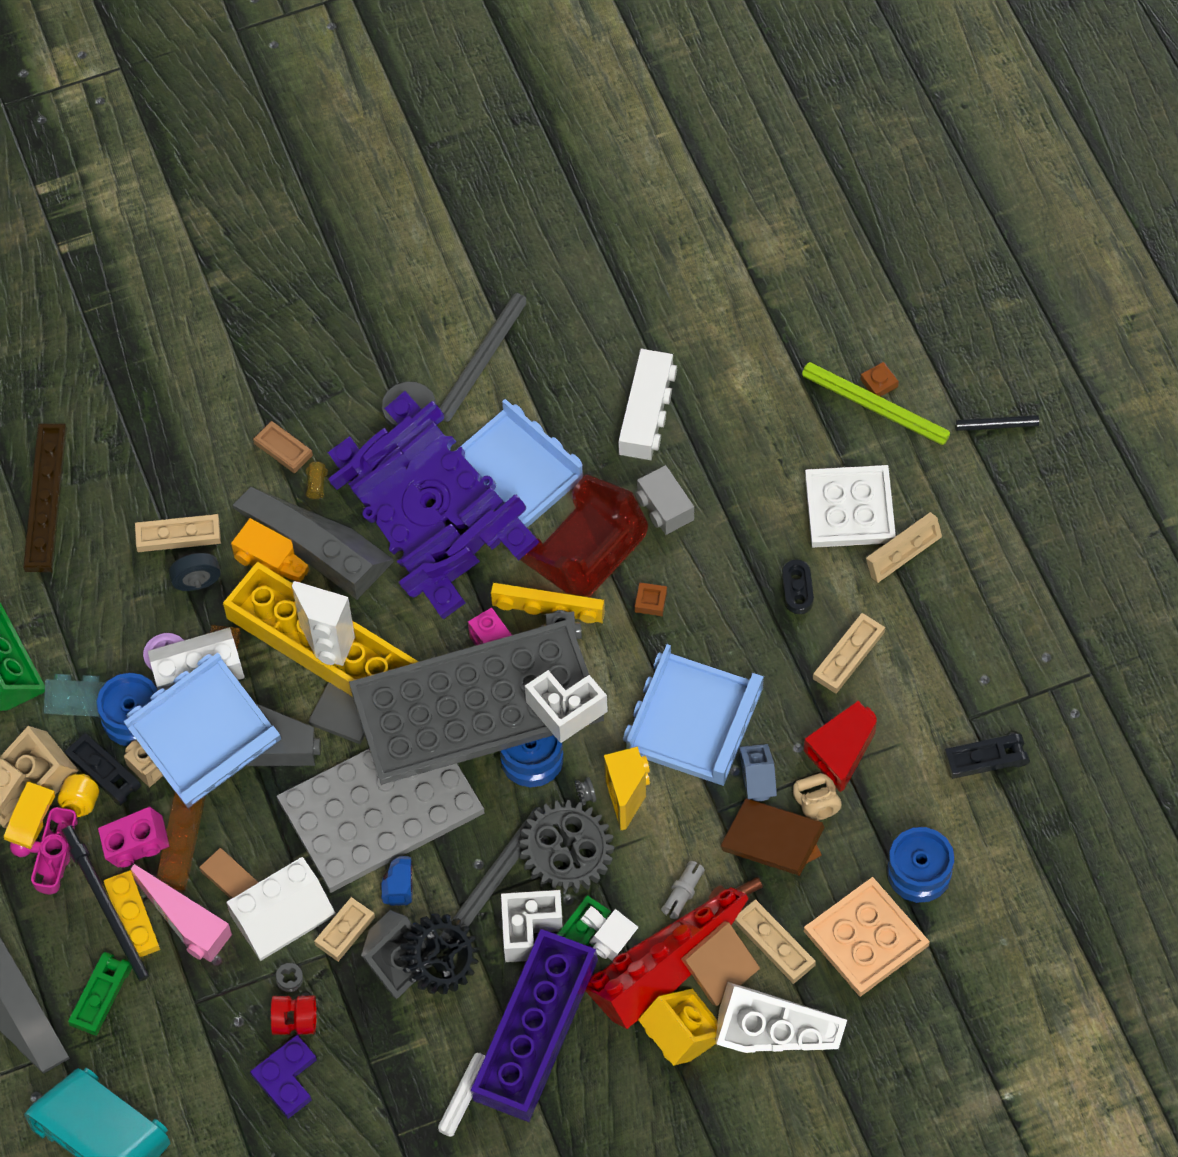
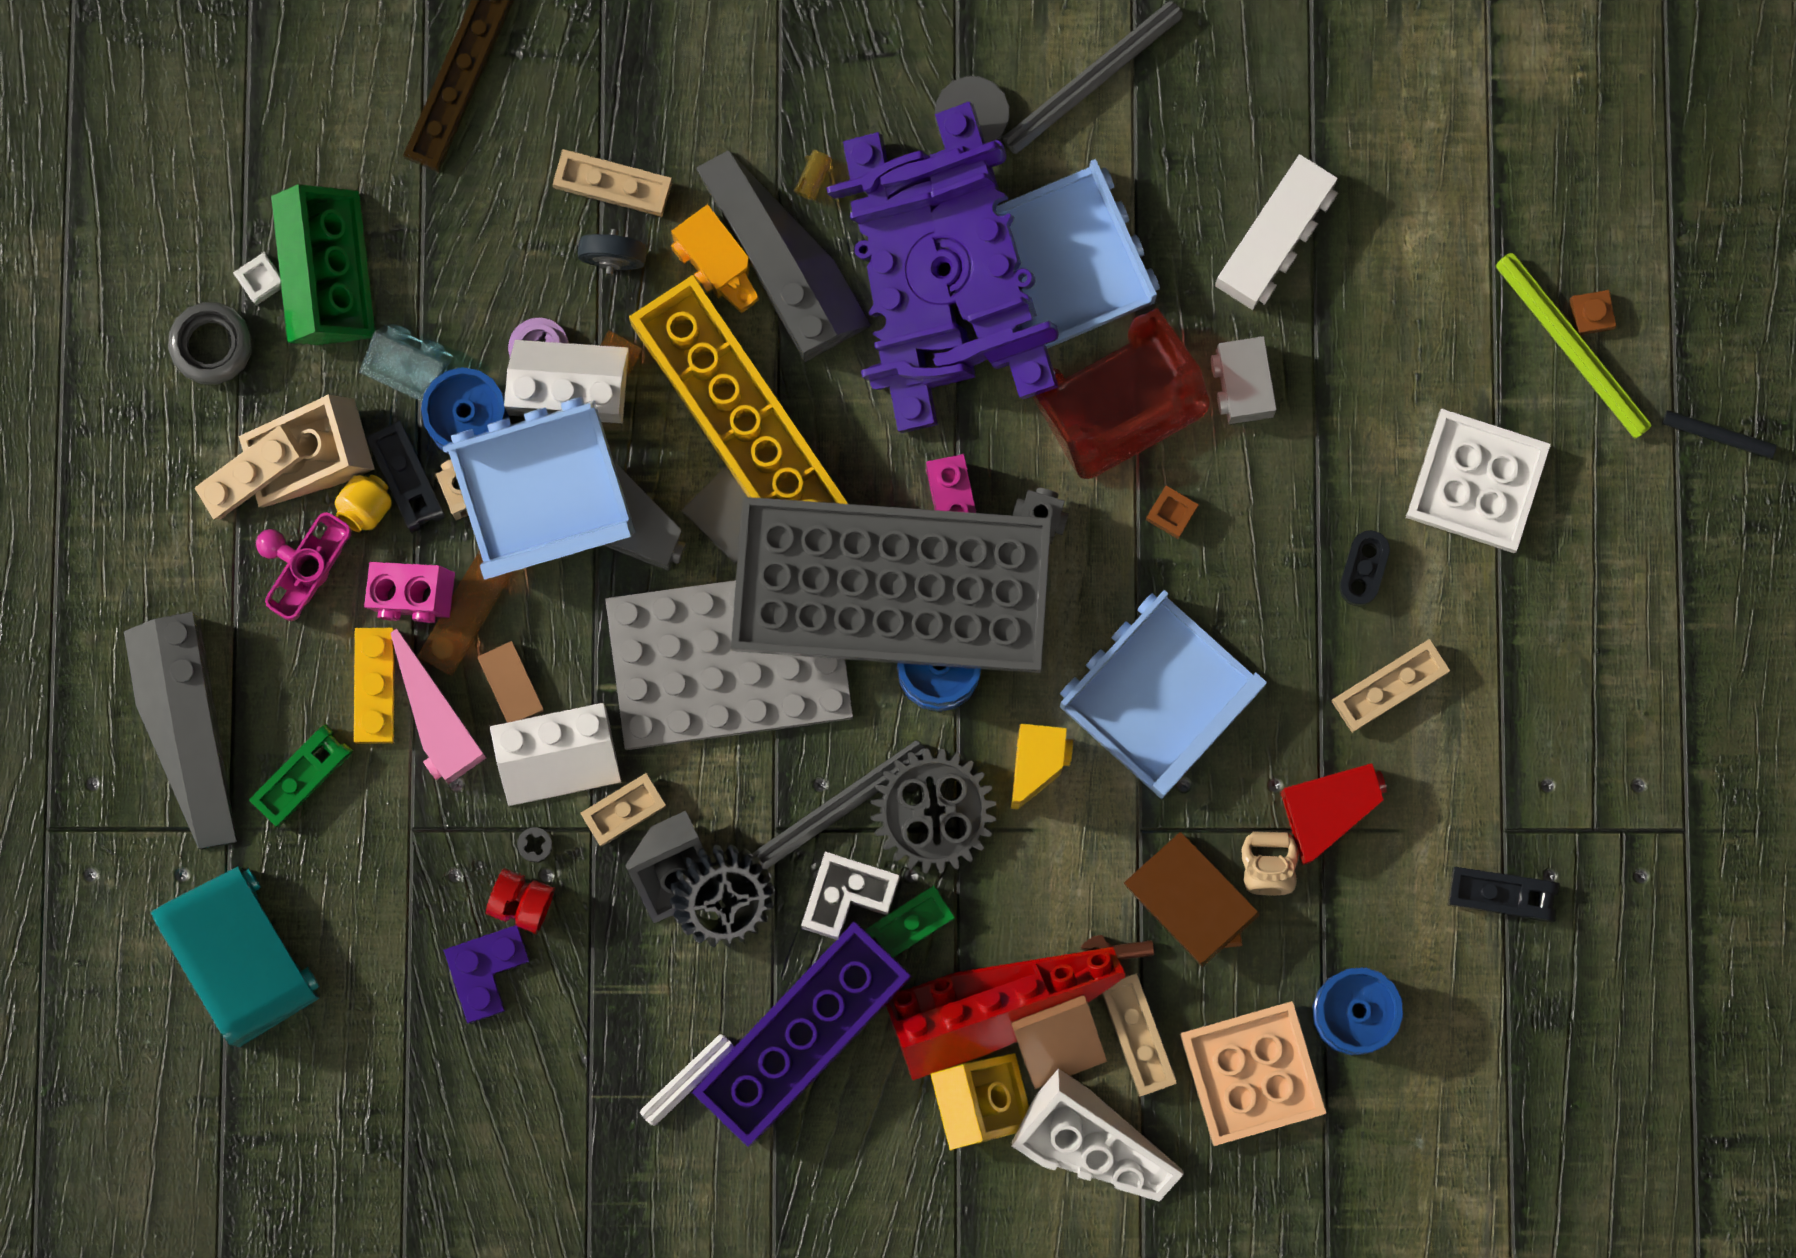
camera: 20 degrees right, 20 degrees up
yellow slope [4,782,55,849] -> none
black bar [62,826,150,982] -> none
medium nougat tile [253,421,313,474] -> none
white slope [292,581,355,666] -> none
blue rock [382,856,413,906] -> none
yellow plate [491,583,605,623] -> none
white brick [525,670,608,743] -> none
dark grey bush [575,777,596,806] -> none
white brick [580,907,638,961] -> none
light grey pin [661,861,705,919] -> none
sand blue slope [739,744,777,801] -> none
tan plate [866,512,942,583] -> none

